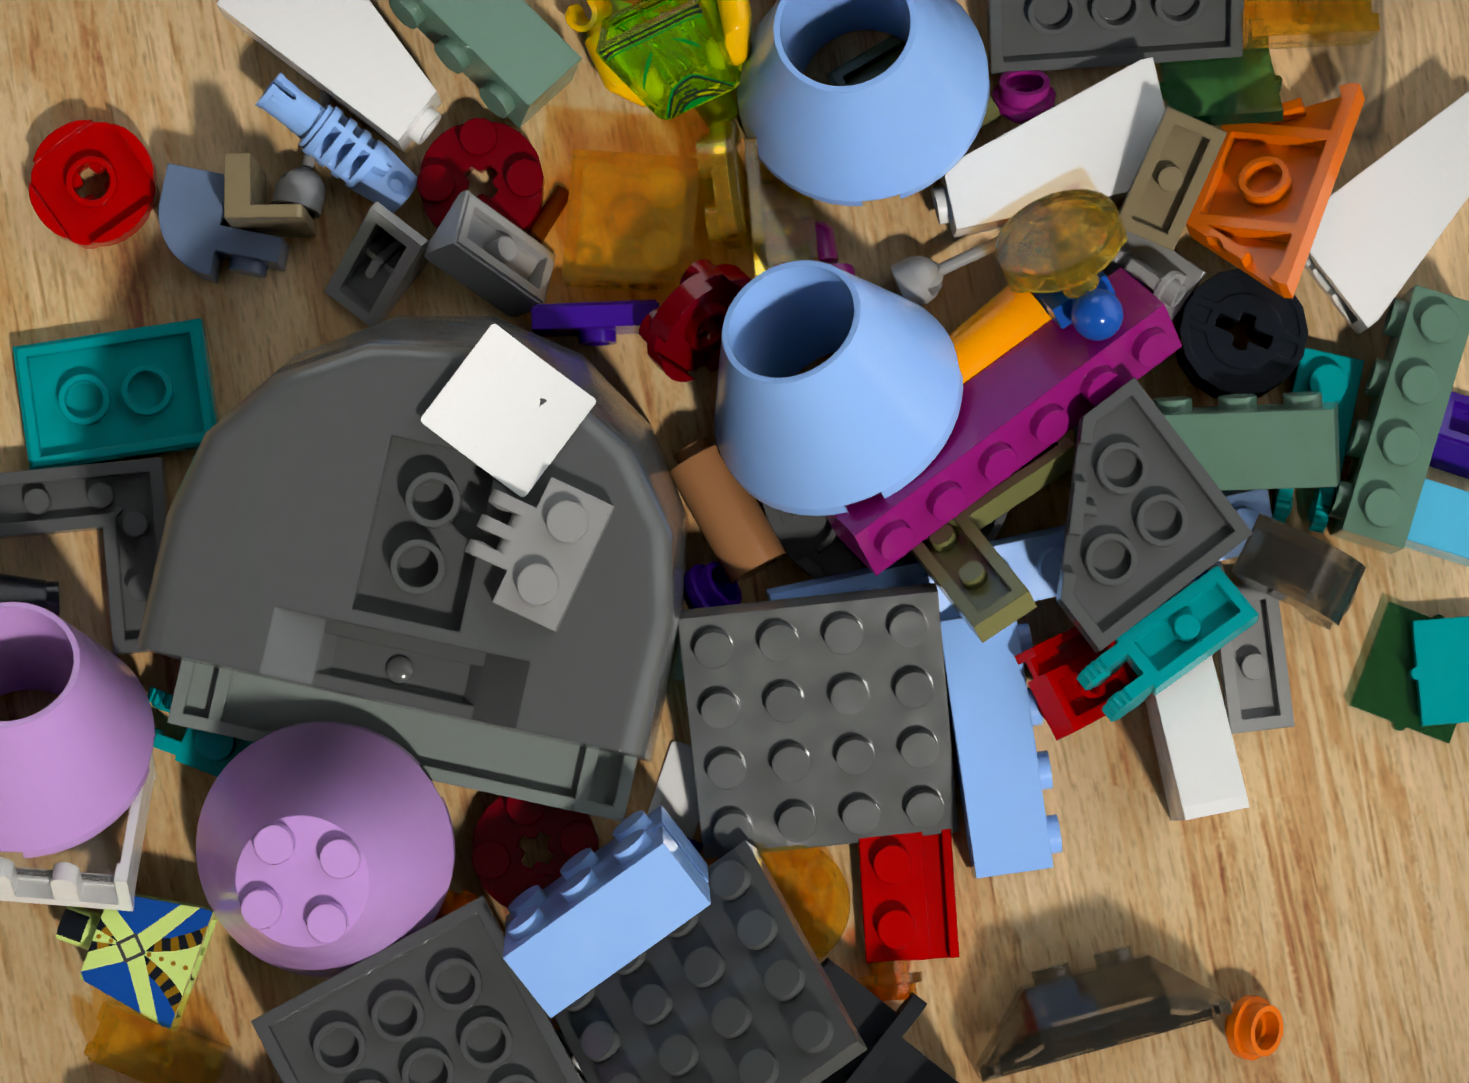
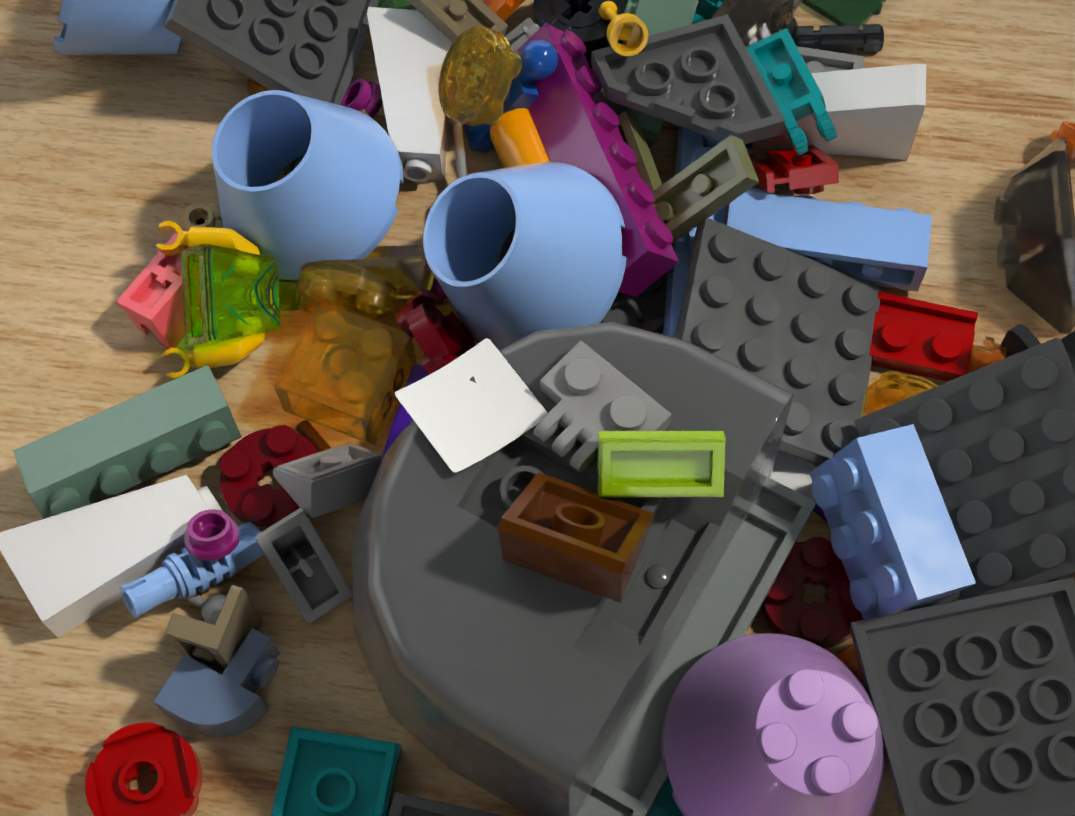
camera: 70 degrees left, 20 degrees down
none -> magenta plate [184,509,240,560]
none -> reddish brown slope [498,472,655,603]
none -> lime tile [597,431,726,497]
none -> yellow hinge [599,1,648,56]
none -> black axle [792,24,884,53]

